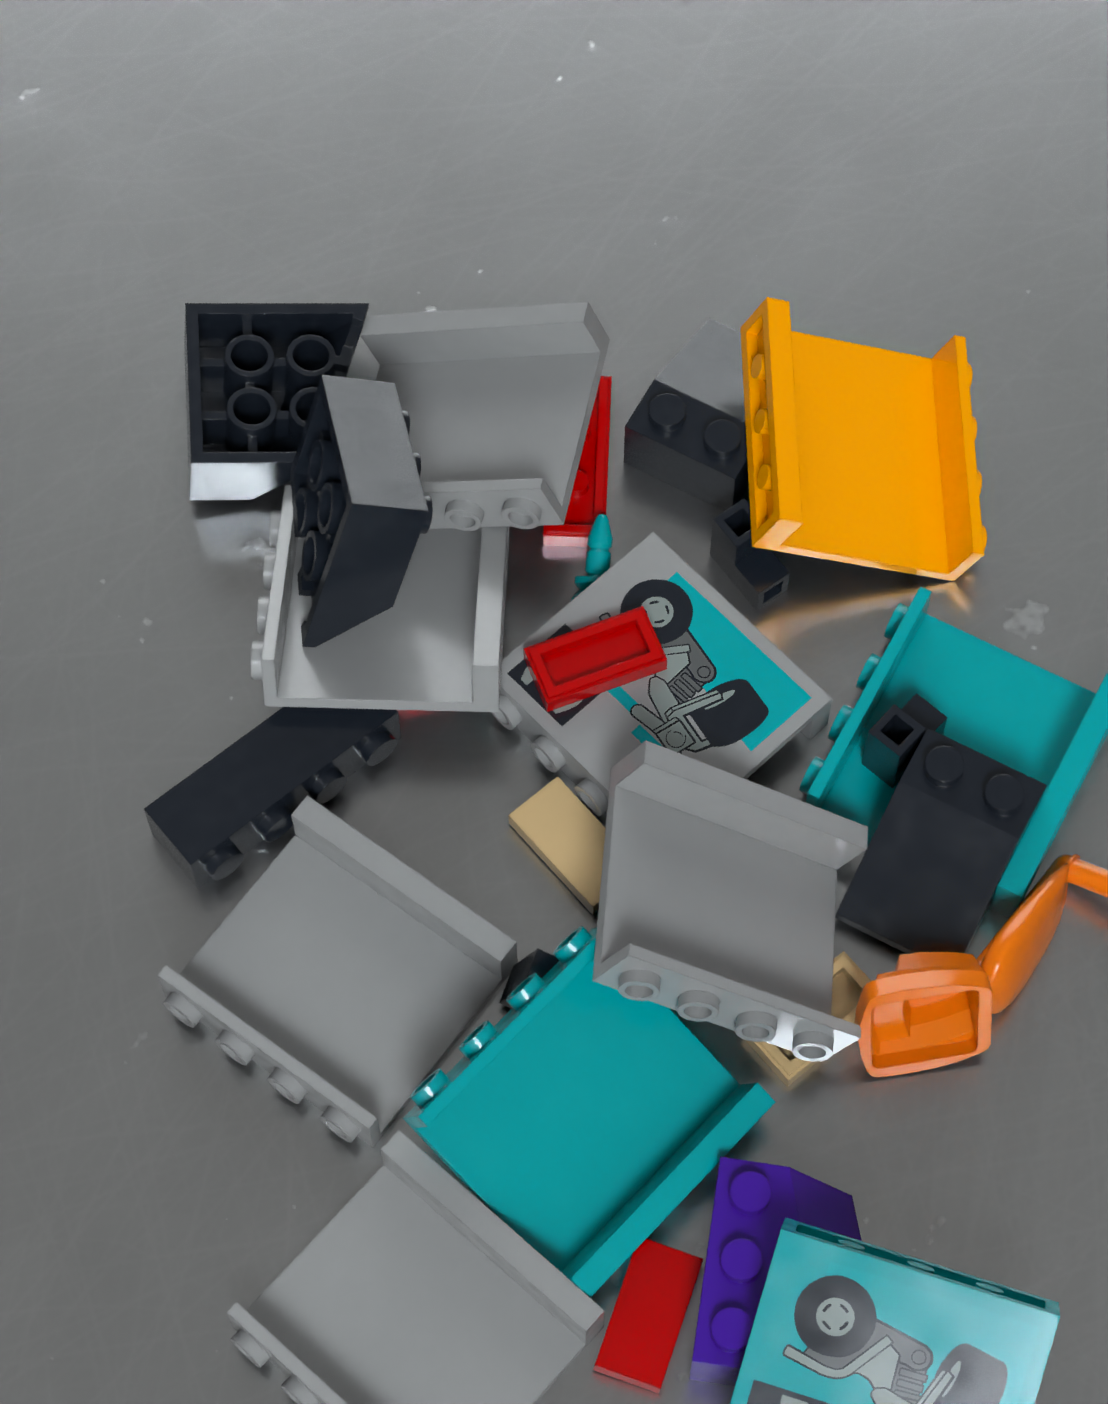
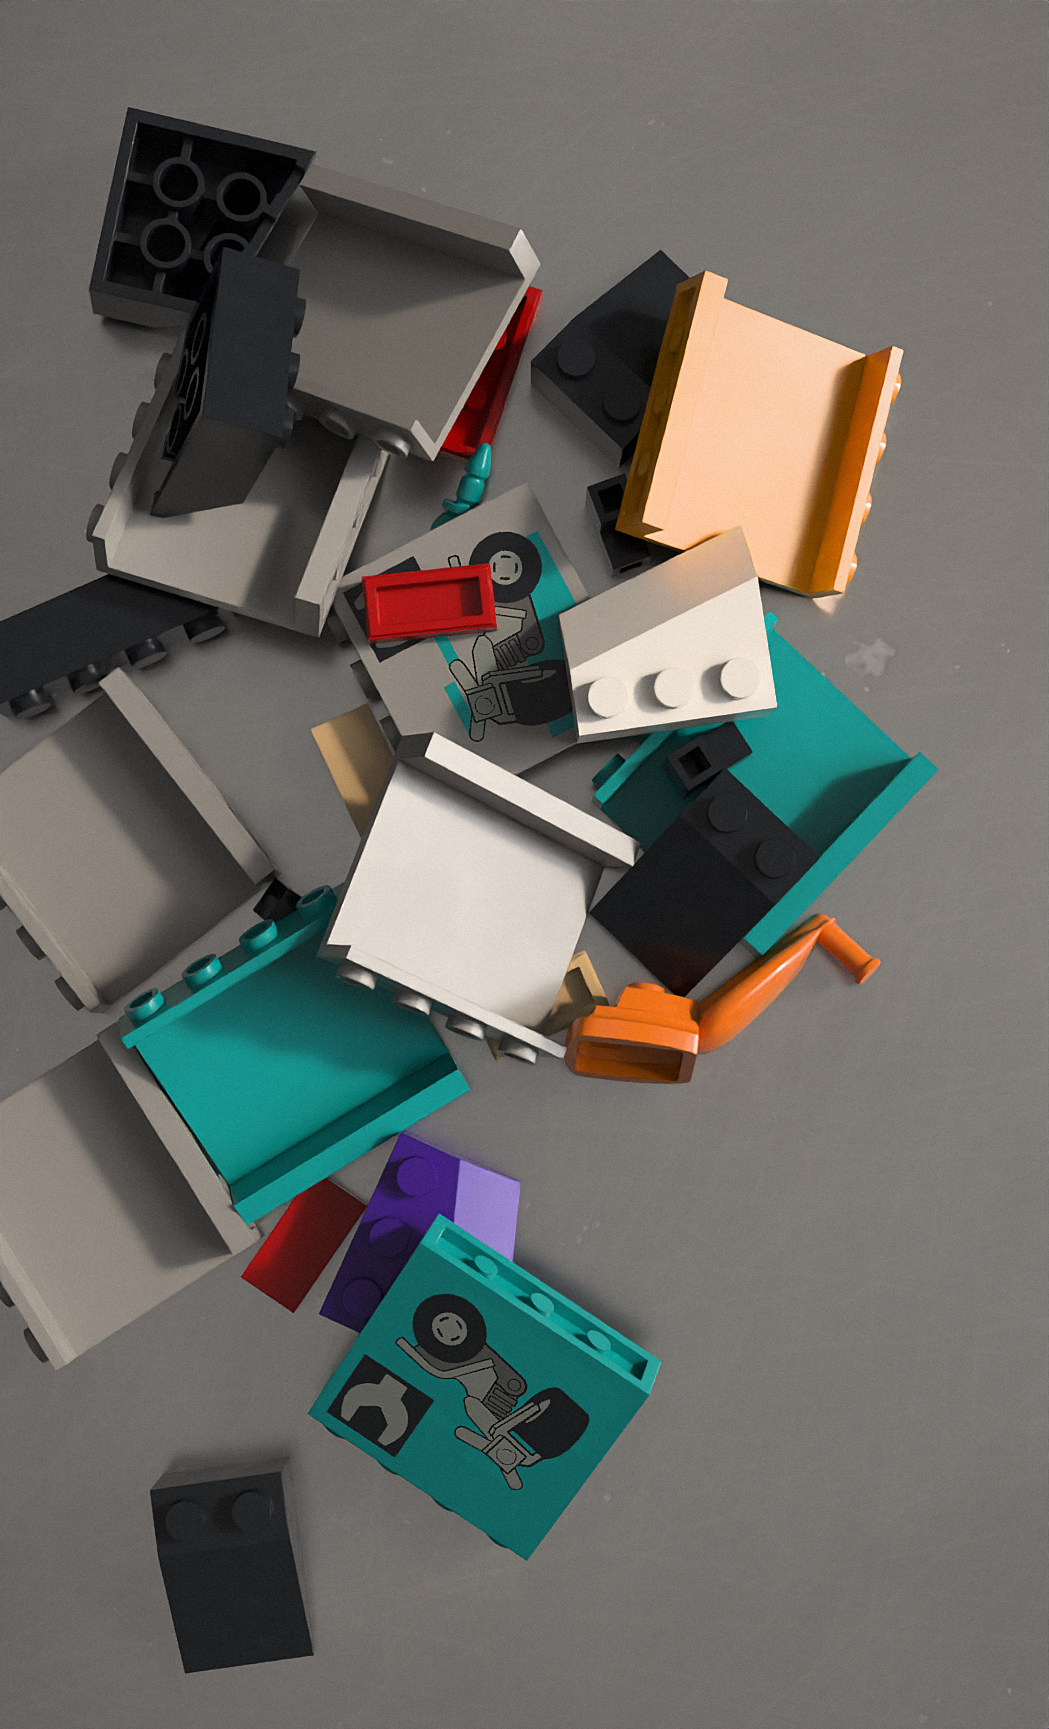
camera: 15 degrees right, 20 degrees up
none -> white wedge [558,524,777,744]

